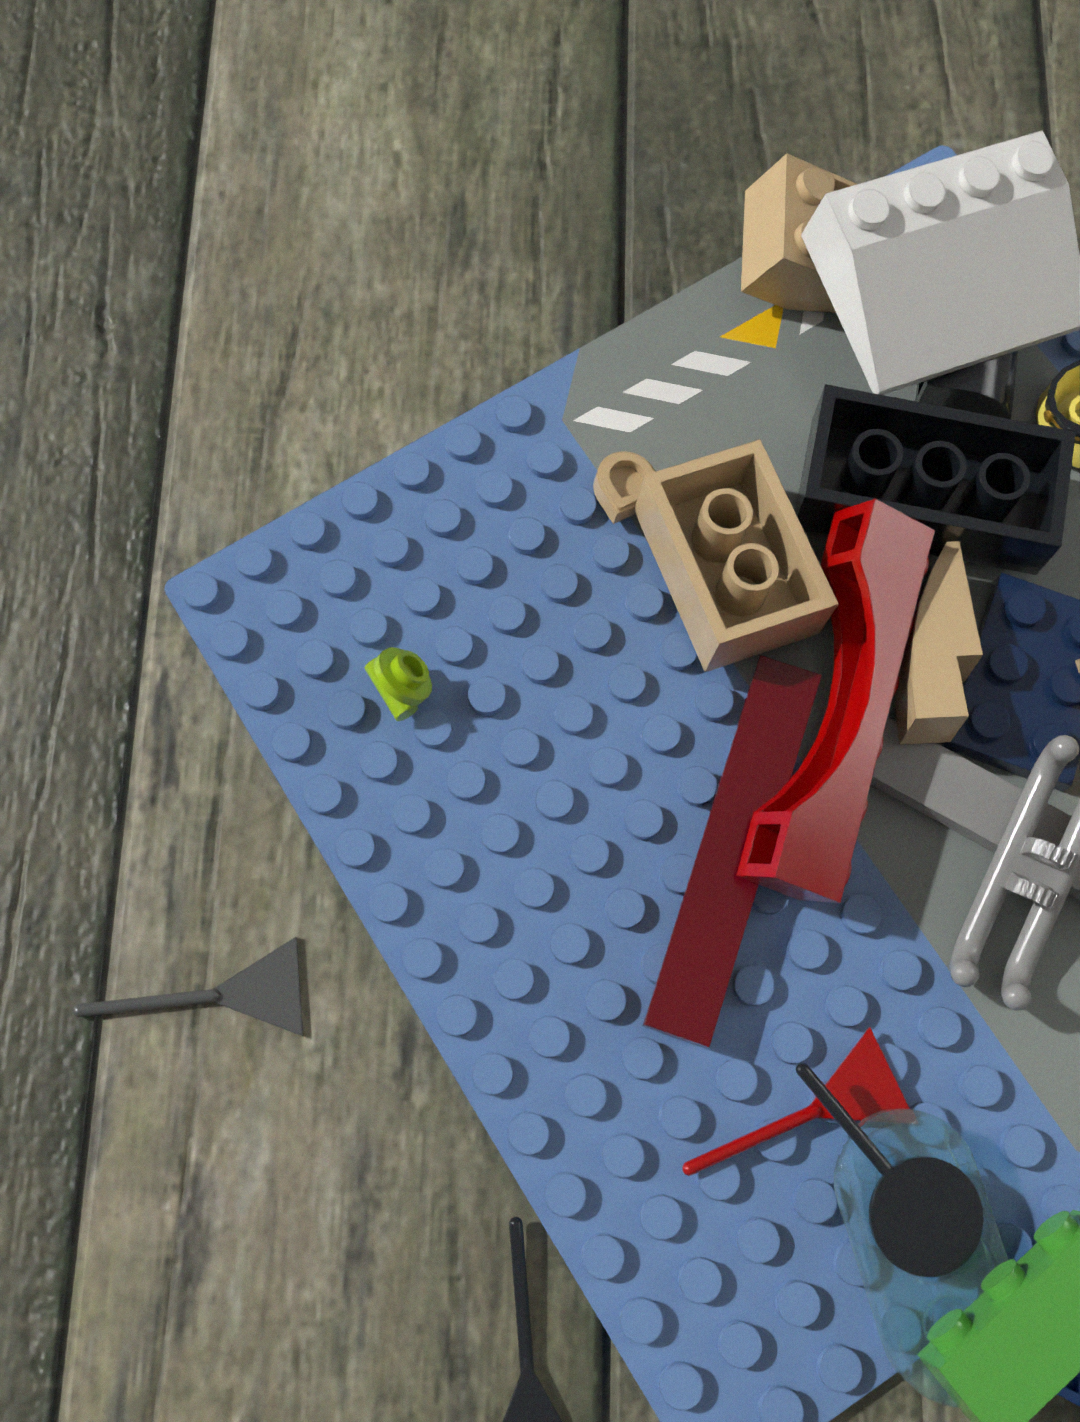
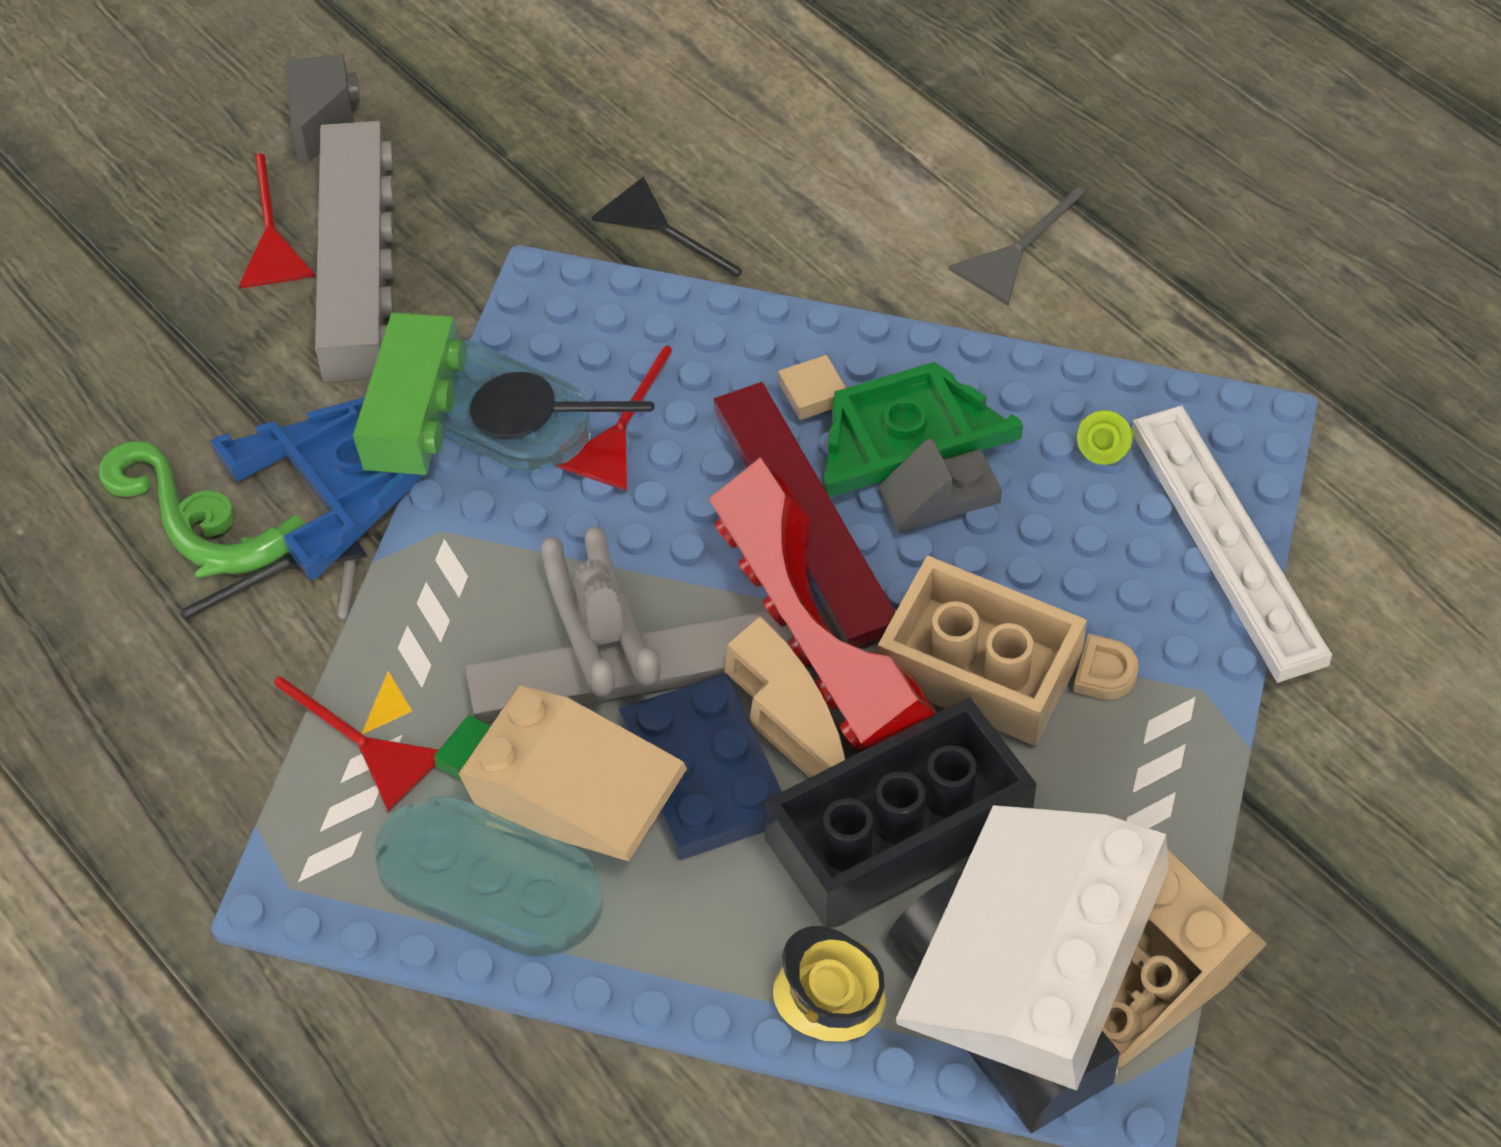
camera: 140 degrees right, 20 degrees down
none -> tan tile [778,355,846,420]
none -> green wing [824,362,1023,497]
none -> dark grey slope [878,438,1002,533]
none -> white tile [1131,405,1332,683]

